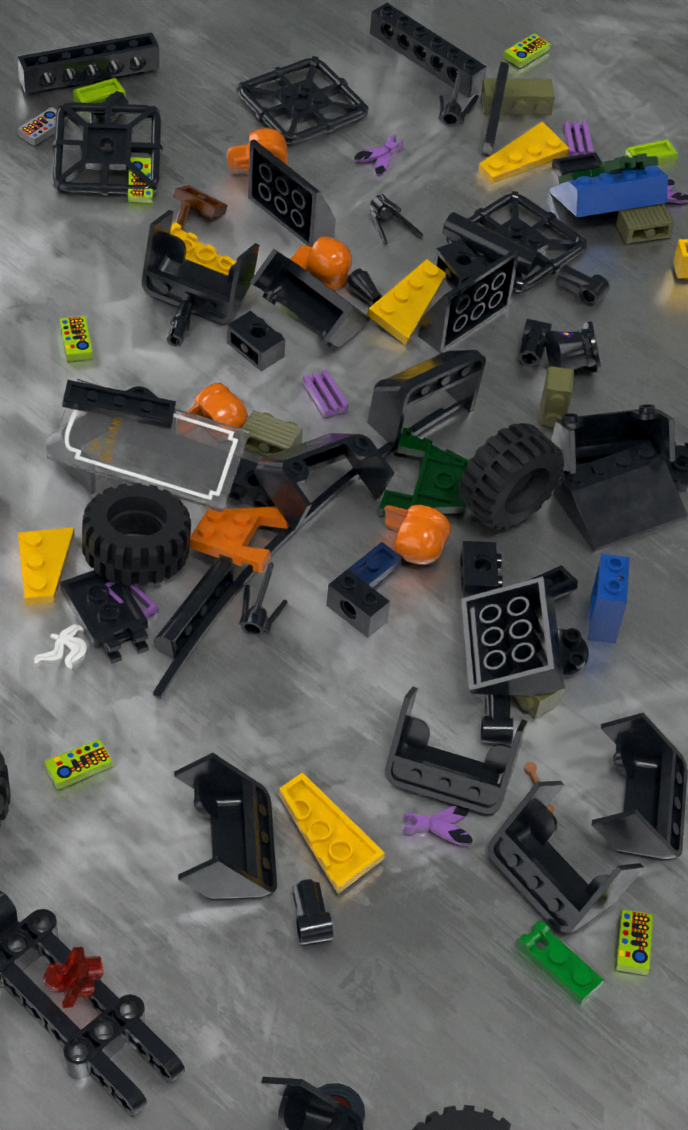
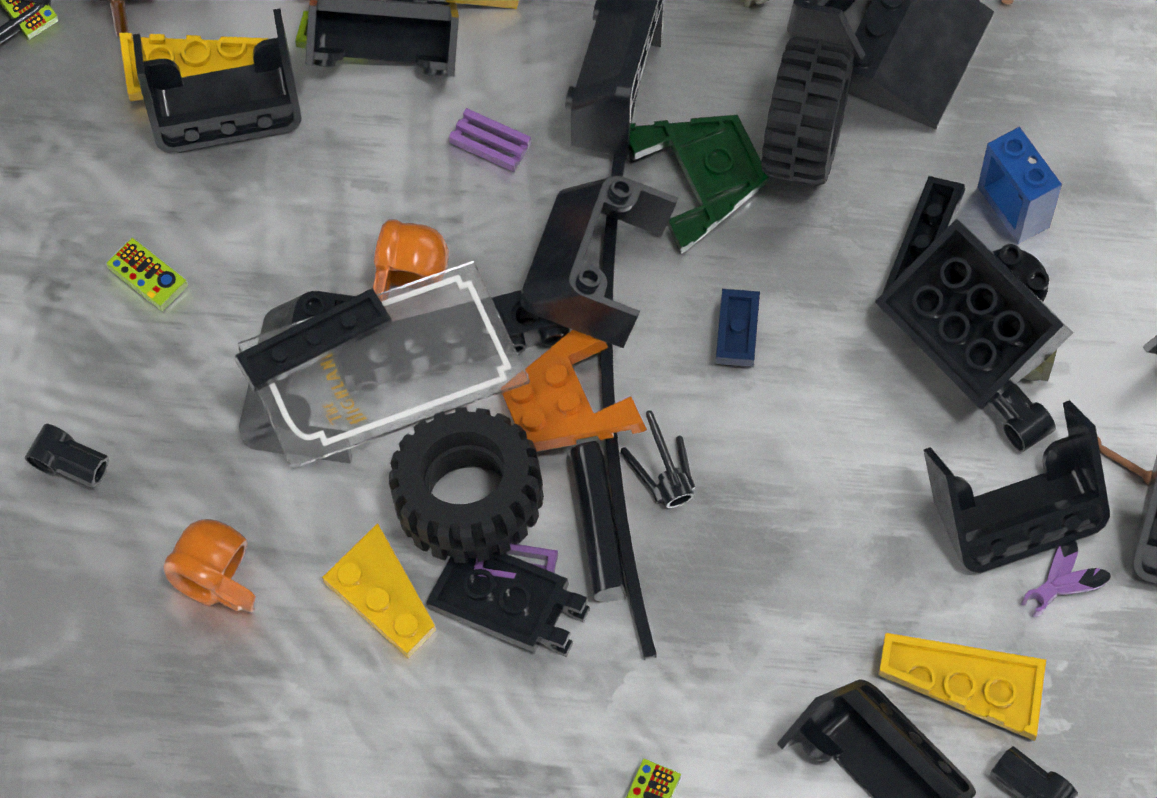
camera: 30 degrees left, 15 degrees up
white piece [34,624,87,671] -> none
black axle [167,300,193,347] -> none
black brick [227,311,285,371] -> none
olive brick [239,410,303,457] -> none
black brick [326,569,390,638] -> none
orange piece [384,505,451,565] -> none
black brick [460,541,503,598] -> none

